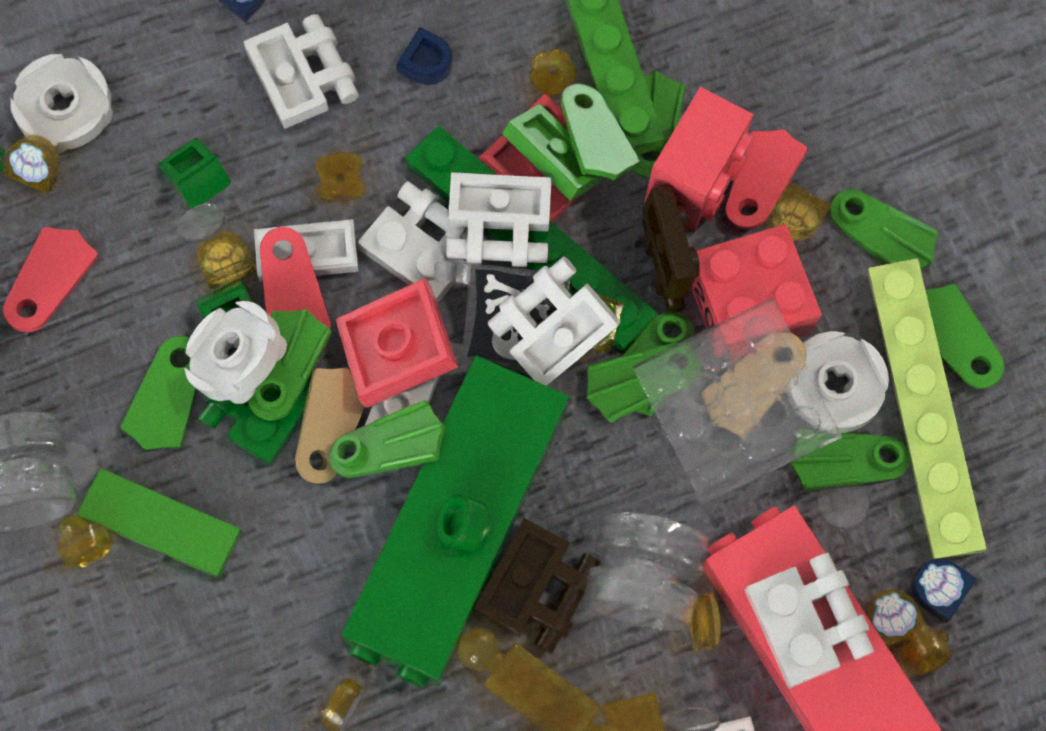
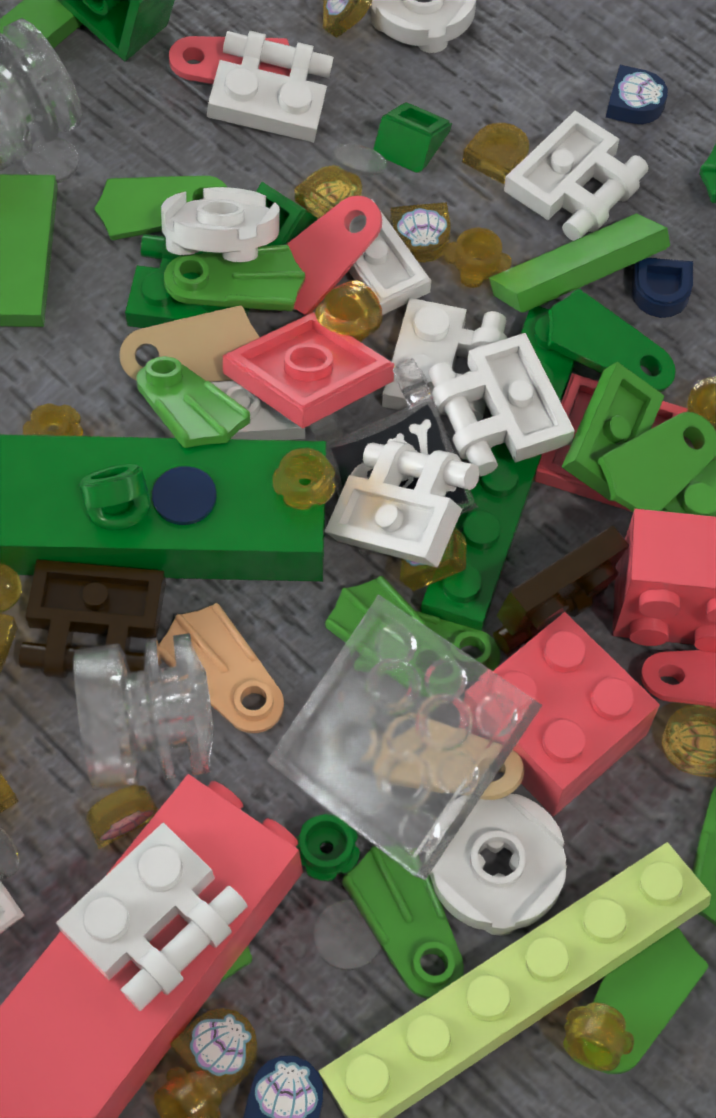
camera: 70 degrees right, 10 degrees down
none -> clear yellow plate [23,403,84,436]
none -> dark blue piece [152,466,217,525]
none -> light nougat piece [155,603,284,733]
none -> white plate [207,31,334,143]
none -> clear yellow plate [272,448,336,510]
none -> green plate [295,814,360,881]
none -> clear yellow tile [315,280,383,342]
none -> tile [390,202,451,263]
none -> clear yellow tile [462,123,529,185]
none -> bright green tile [489,213,670,313]
none -> green piece [547,288,676,393]
none -> clear yellow plate [563,1003,634,1071]

